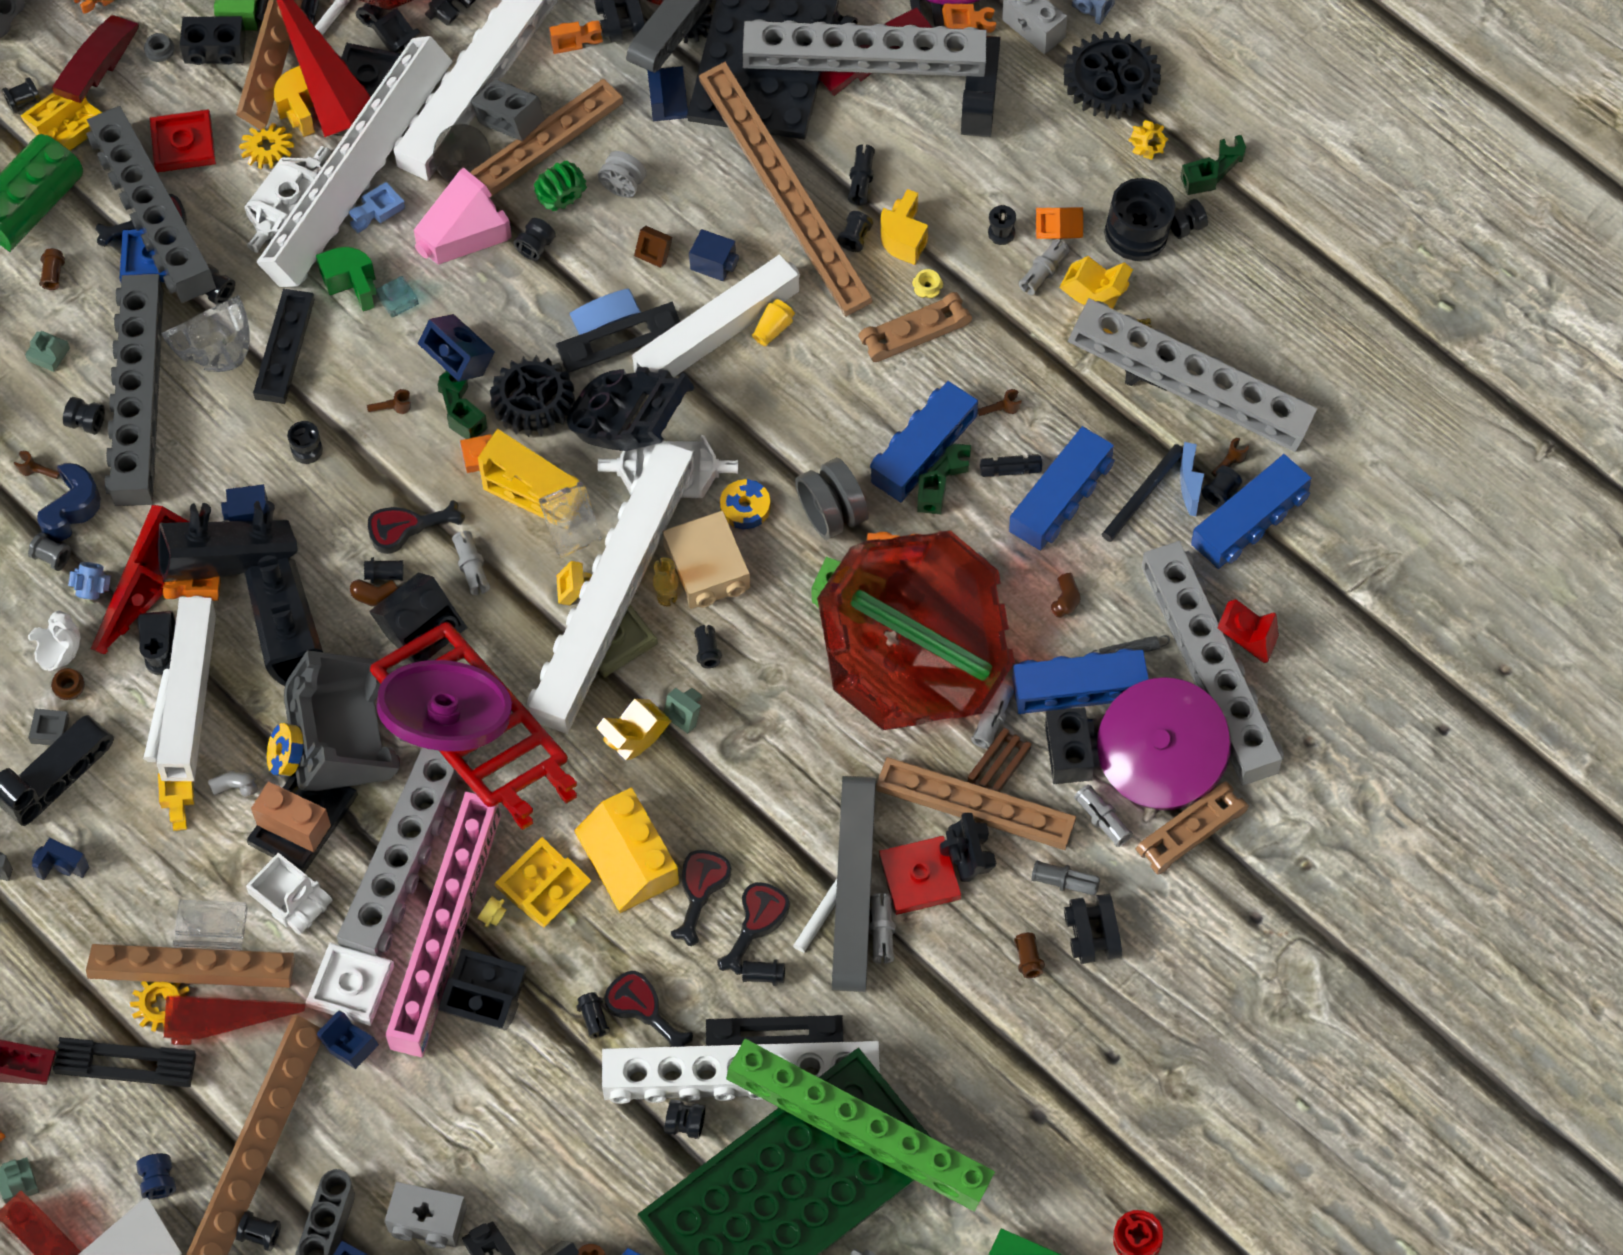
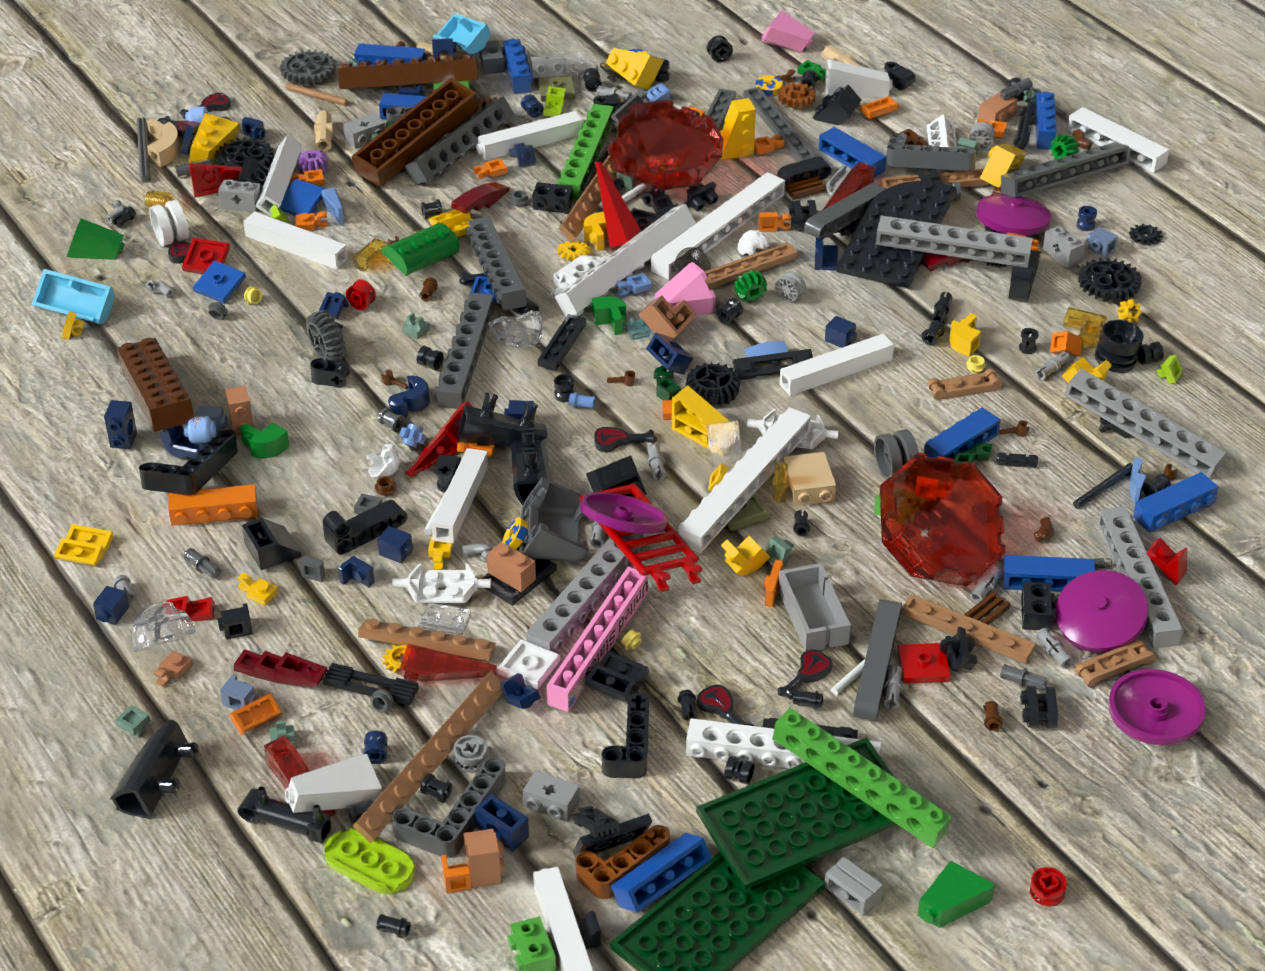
camera: 10 degrees right, 20 degrees down
red plate [149,109,216,173] -> none
white piece [246,853,333,935] -> none
reddish brown arm [350,579,398,607] -> none
black pin [364,557,404,583] -> none
dark grey brick [471,79,545,141] -> none
yellow slope [494,837,592,928] -> none
black slope [567,367,695,451] -> none
yellow slope [574,787,679,913] -> none
reddish brown tile [634,225,673,268] -> none
black piece [671,850,732,947] -> none
medium nougat plate [699,62,872,317] -> none
yellow piece [720,479,771,530] -> none
yellow cone [752,299,795,346] -> none
green axle [850,590,992,681] -> none
blue brick [1009,426,1115,551] -> none
dark green piece [1180,135,1246,195] -> none
none -> dark grey plate [371,689,394,712]
none -> dark blue brick [377,526,414,563]
none -> white plate [392,564,491,603]
none -> light grey wheel [453,735,488,773]
none -> medium blue pin [569,392,595,410]
none -> black beam [601,693,649,778]
none -> nougat brick [638,295,696,338]
none -> white hair [737,230,770,256]
none -> orange plate [764,560,784,607]
none -> light grey piece [778,563,851,651]
none -> clear yellow brick [1063,307,1107,349]
none -> magenta dish [1108,669,1206,745]
none -> lime tile [1156,355,1183,383]

